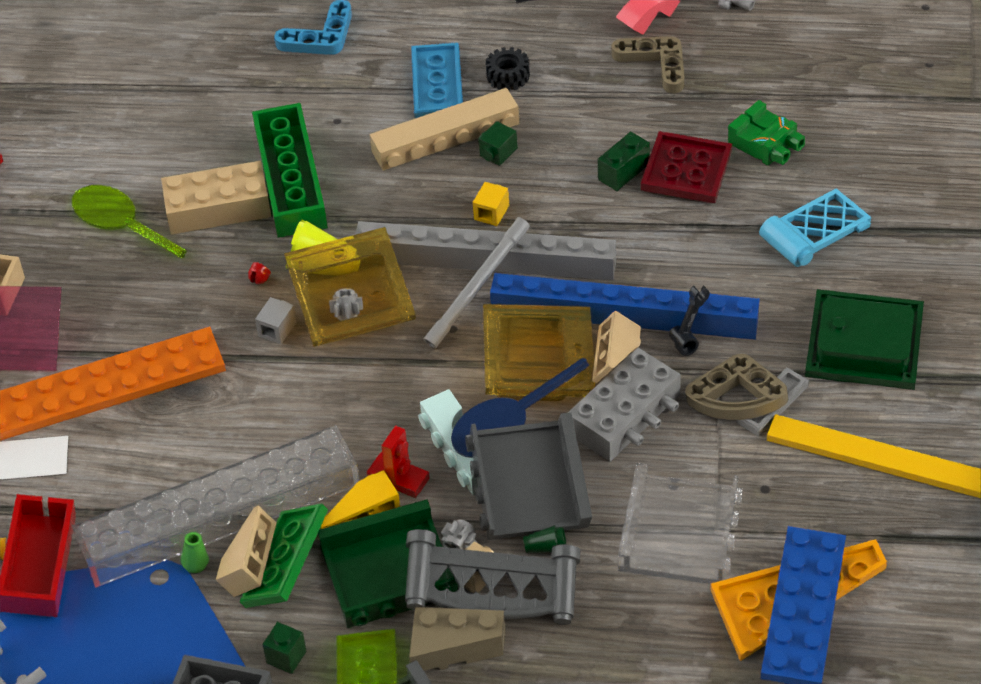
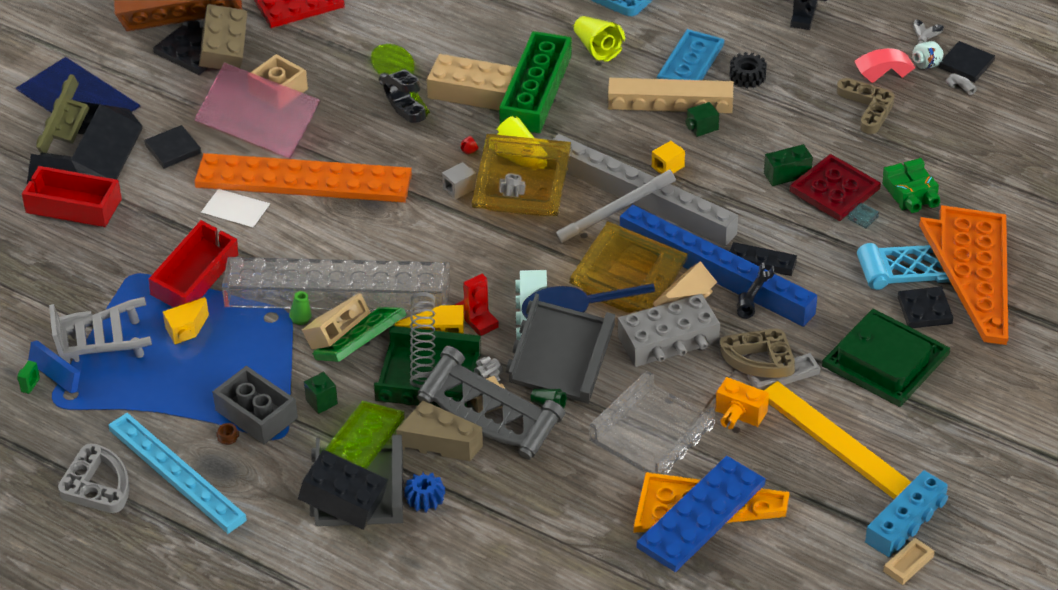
camera: 25 degrees right, 5 degrees down
none -> yellow slope [163,297,209,344]
none -> black piece [379,69,426,123]
none -> light grey piece [410,292,435,388]
none -> neon yellow cone [574,16,625,61]
none -> light orange brick [715,377,769,429]
none -> black plate [729,242,797,276]
none -> clear light blue tile [848,203,879,229]
none -> black plate [897,286,954,328]
none -> orange wing [919,205,1008,345]

